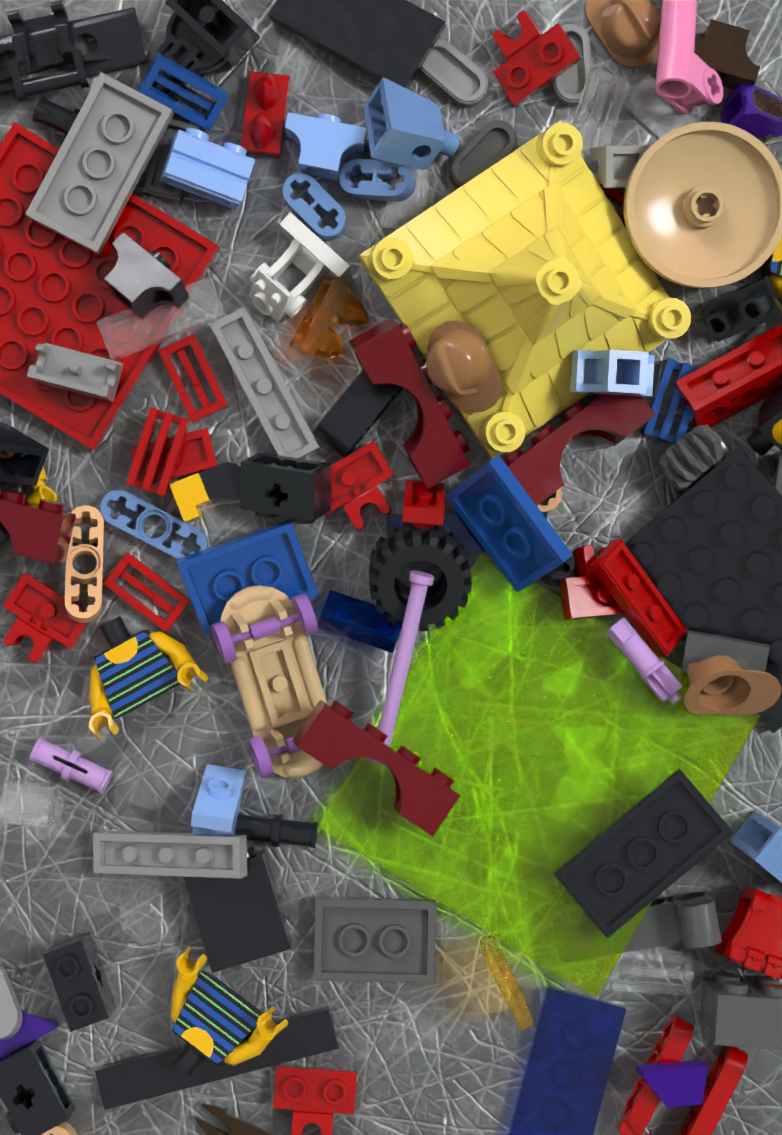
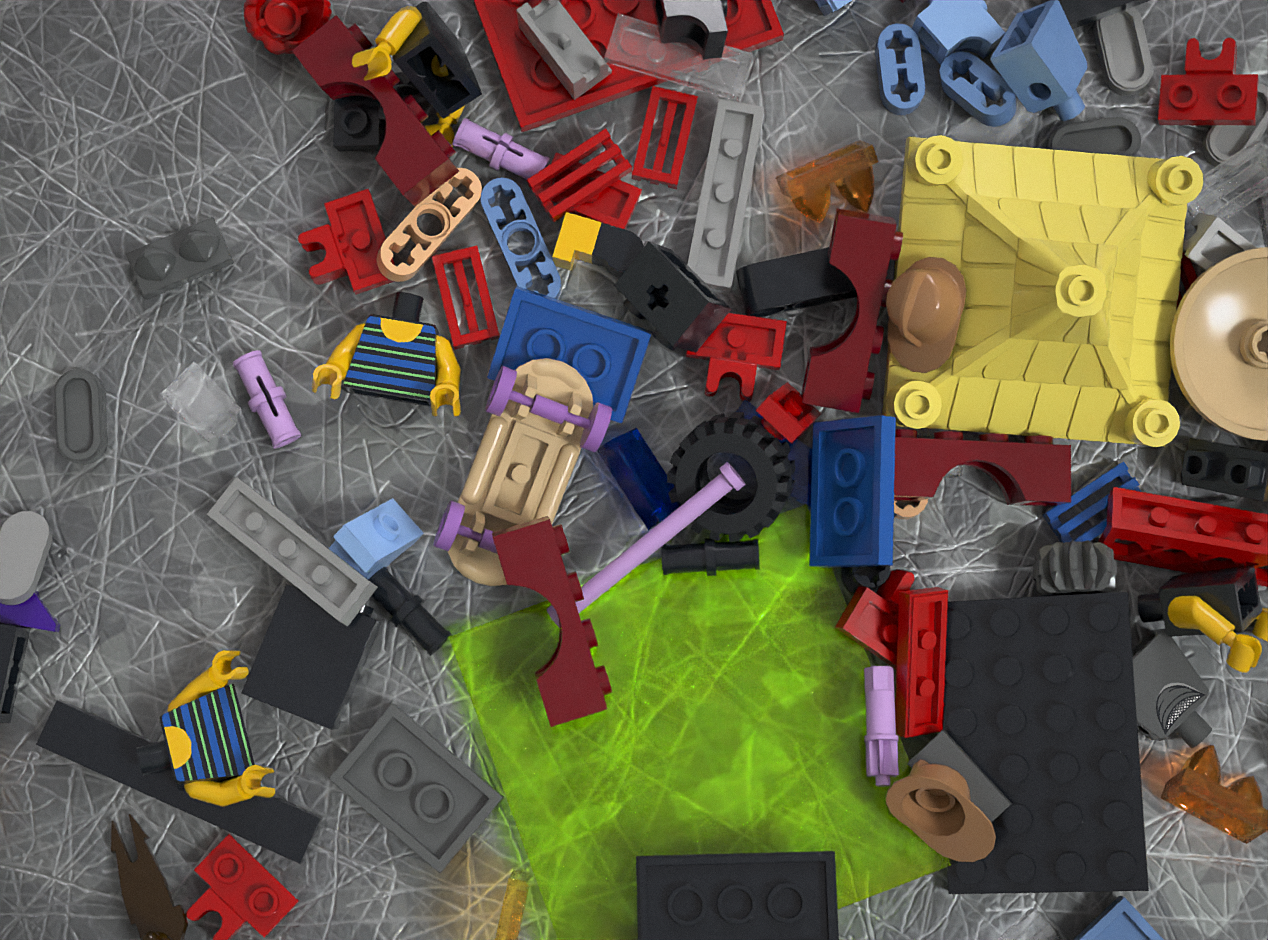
camera: 30 degrees right, 5 degrees down
black brick [43,932,116,1032] -> none
white tile [248,212,351,323] -> none
light blue brick [570,350,655,397] -> none
none -> lavender pin [452,118,550,180]
none -> black pin [661,538,760,576]

